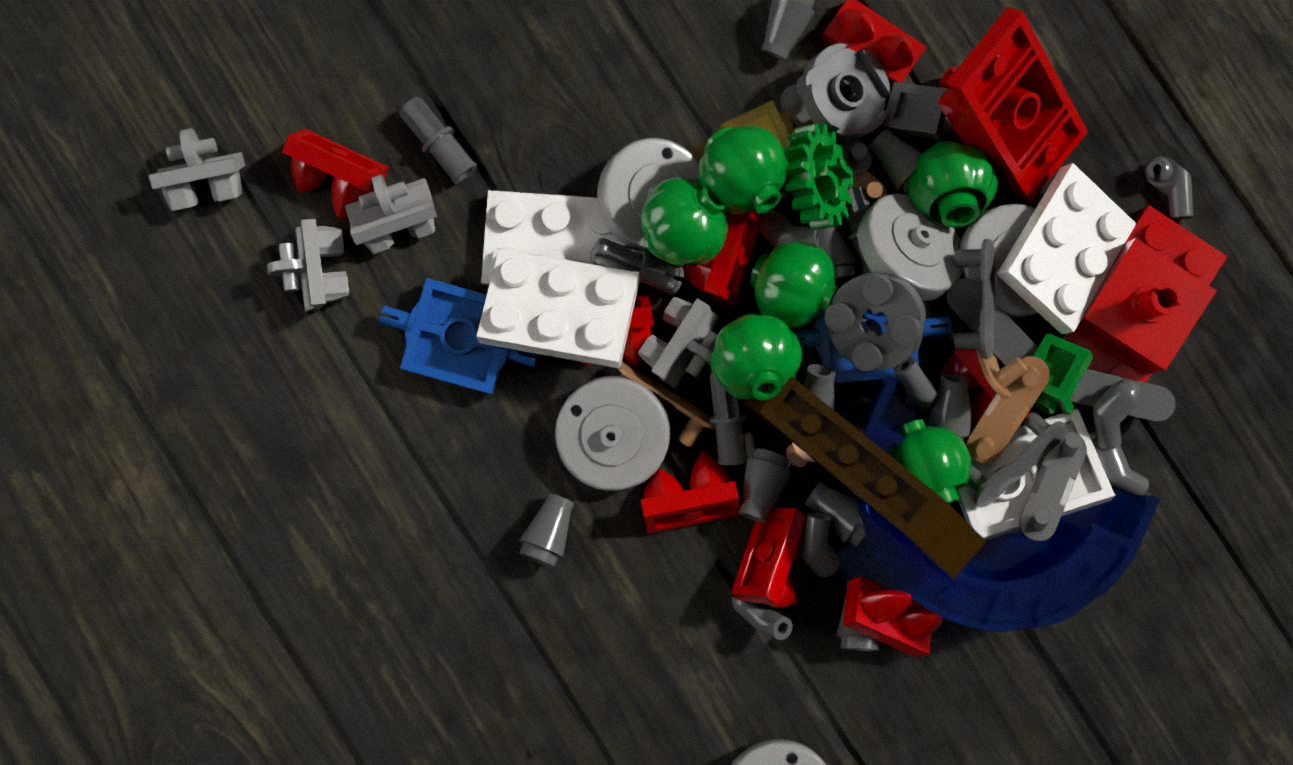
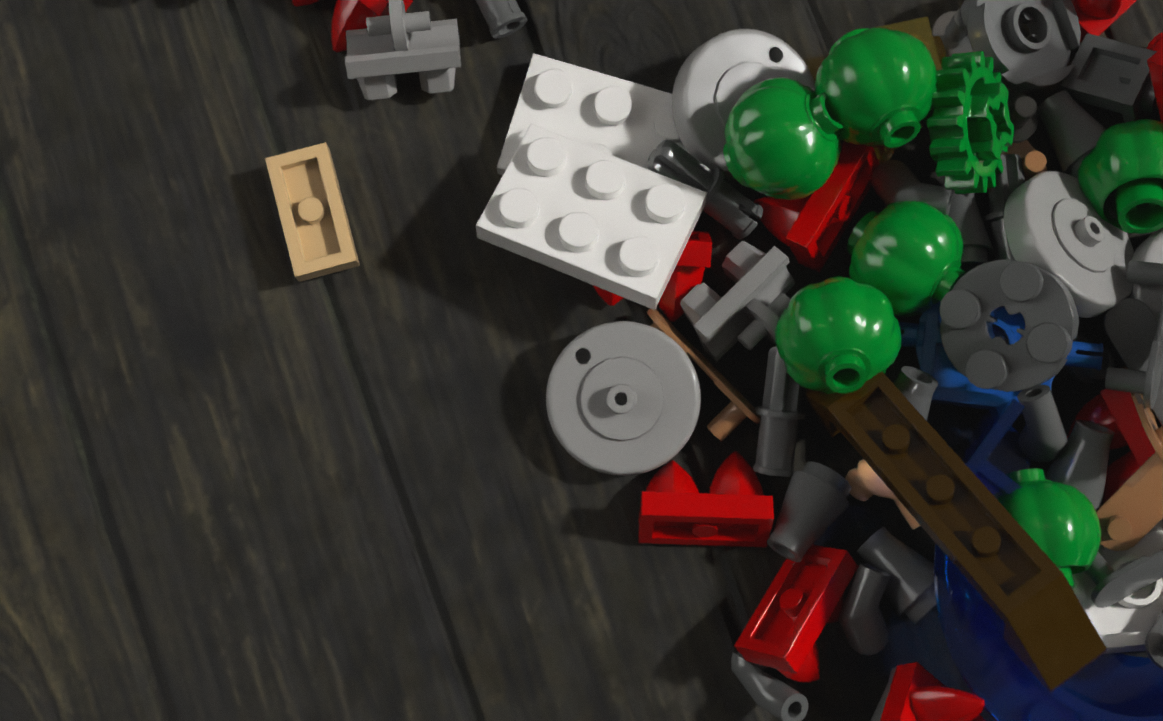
camera: 15 degrees right, 5 degrees down
light grey hips [267,219,349,312] -> none
blue plate [379,278,538,395] -> none
dark grey cone [519,493,574,568] -> none
none -> tan plate [265,142,360,282]

